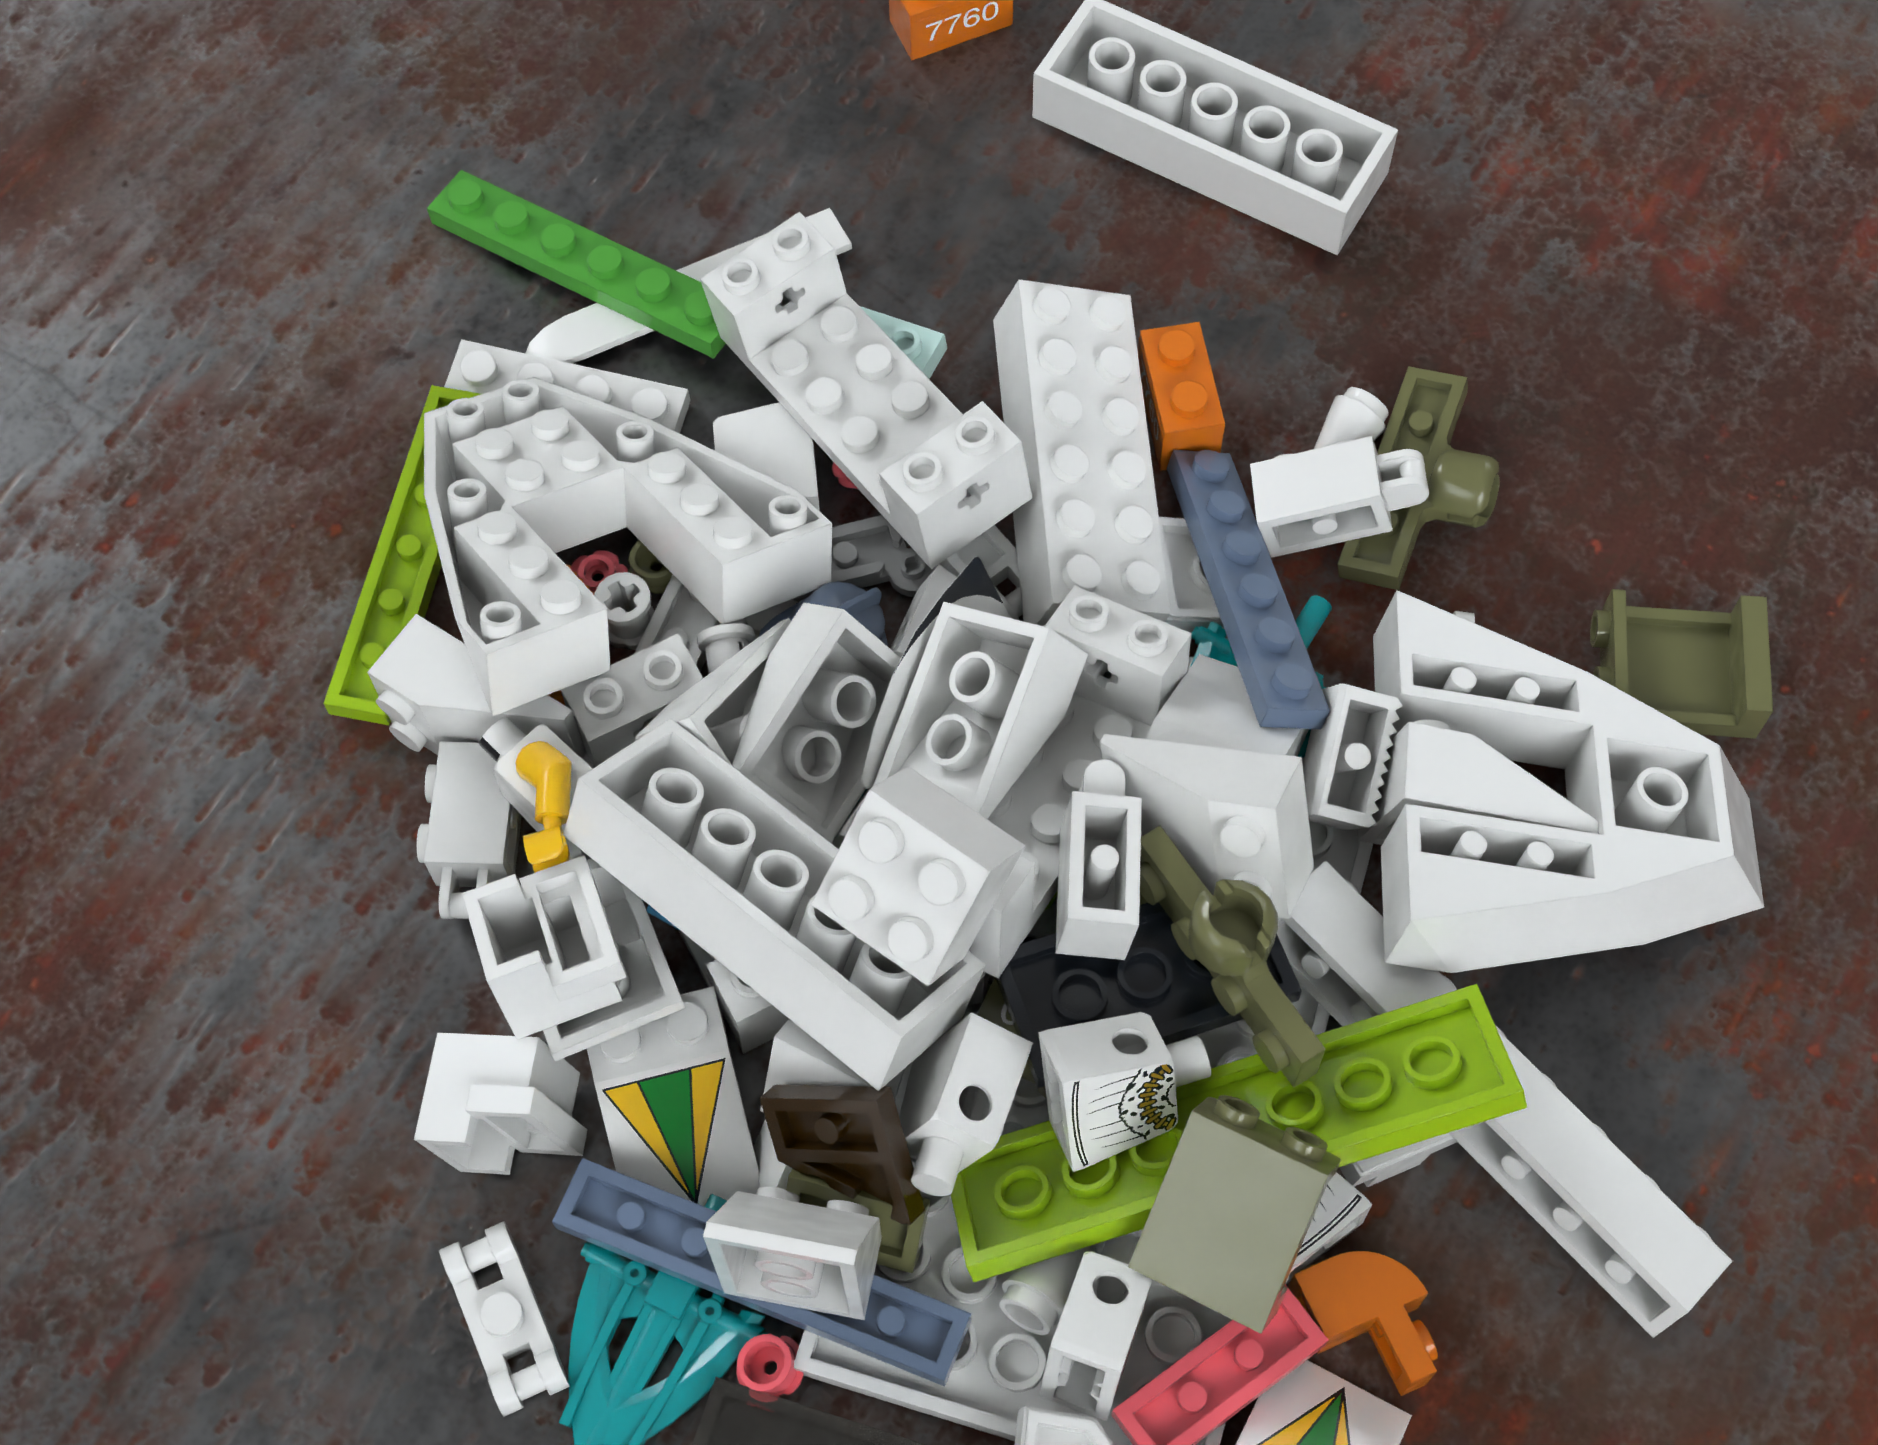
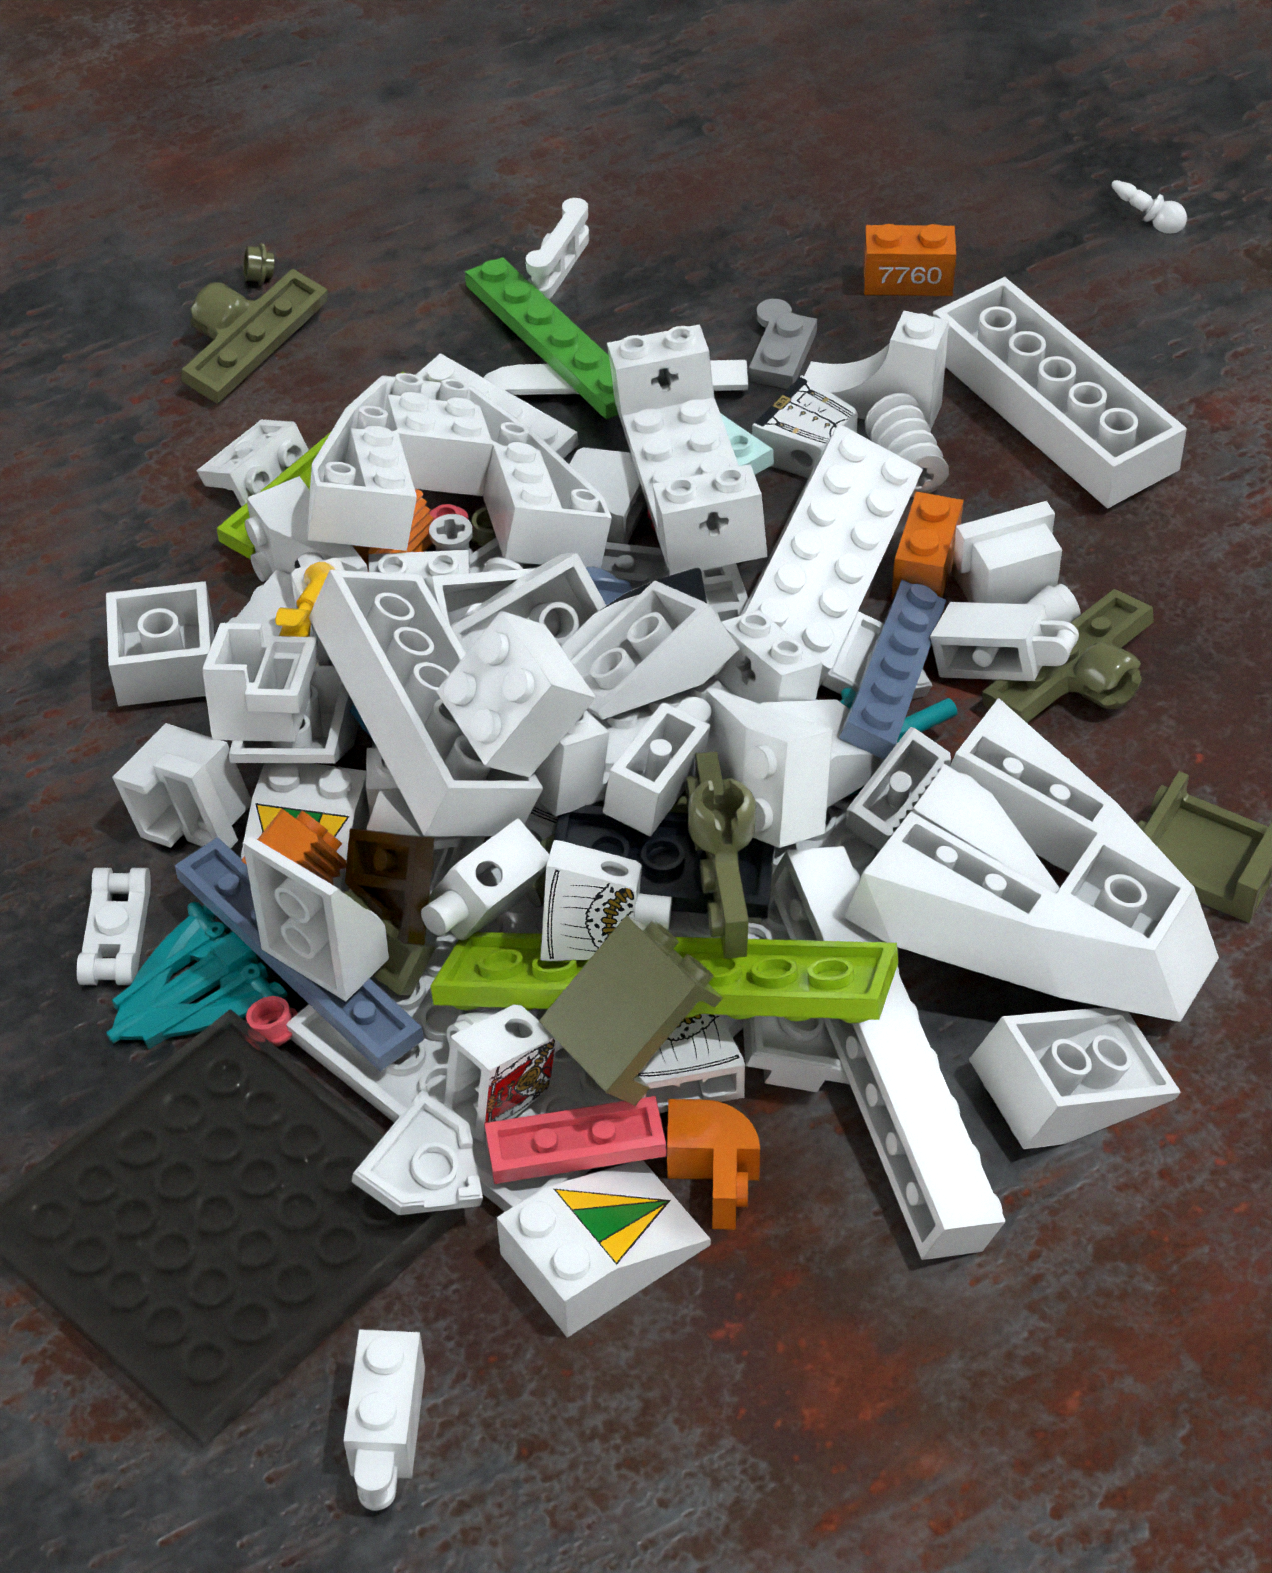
camera: 25 degrees right, 15 degrees down
none -> white brick [106,581,215,706]
none -> olive plate [181,268,328,404]
none -> white bracket [197,419,309,507]
none -> orange brick [241,809,347,885]
none -> olive plate [243,243,274,287]
none -> white plate [526,198,589,299]
none -> light grey hinge [748,299,817,389]
none -> white torso [752,375,858,478]
none -> white arch [804,311,949,429]
none -> white piece [865,393,949,497]
none -> white plate [951,501,1062,604]
none -> white slope [969,1007,1181,1149]

